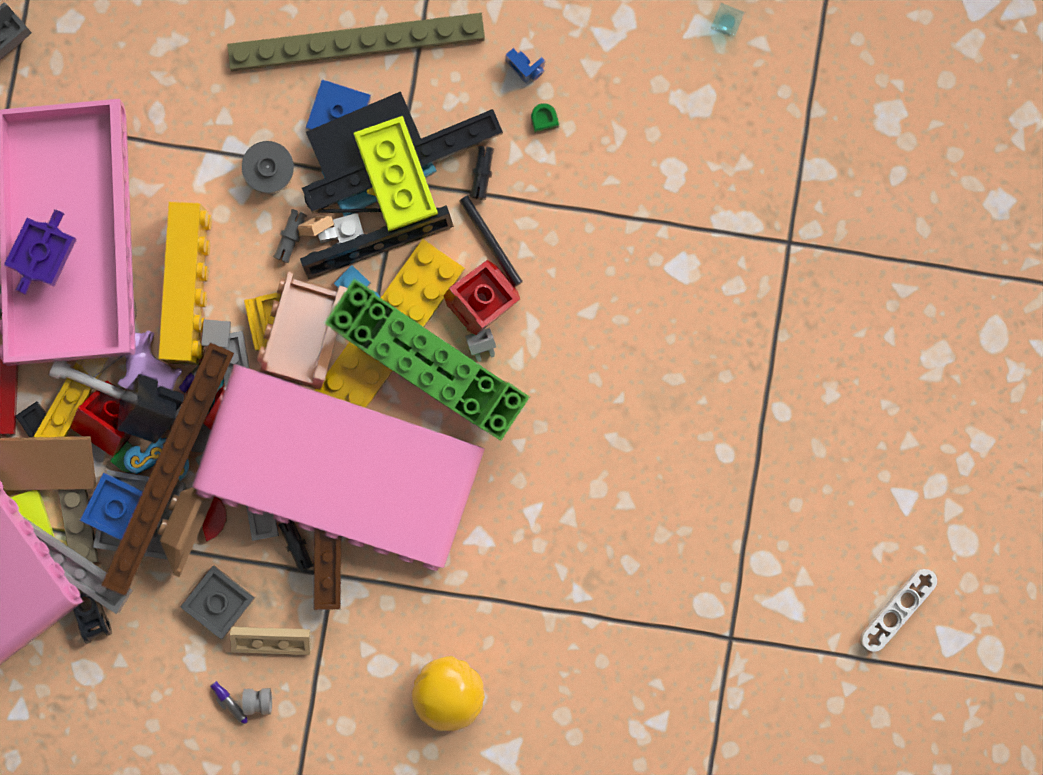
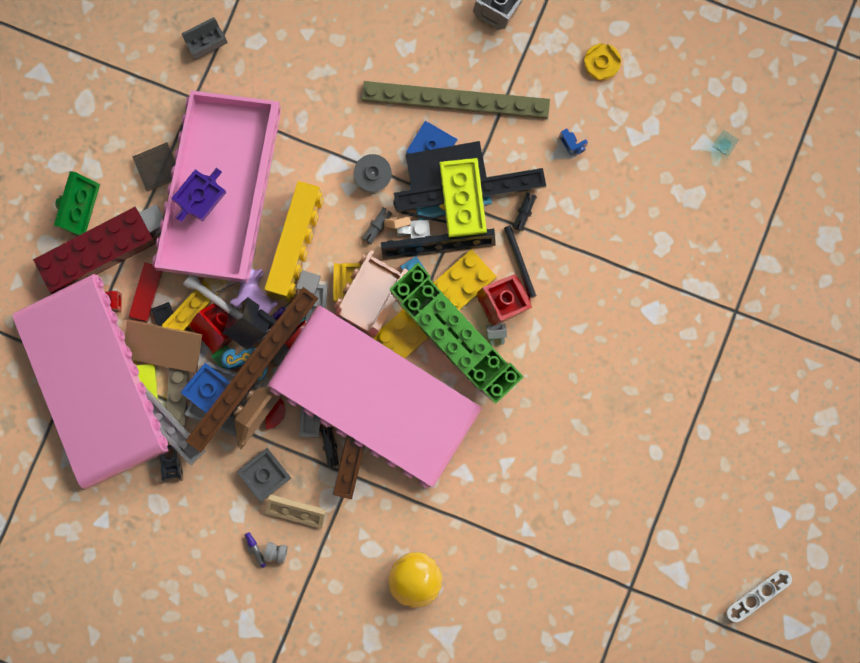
camera: 20 degrees right, 5 degrees down
green tile [531,103,560,133] -> none

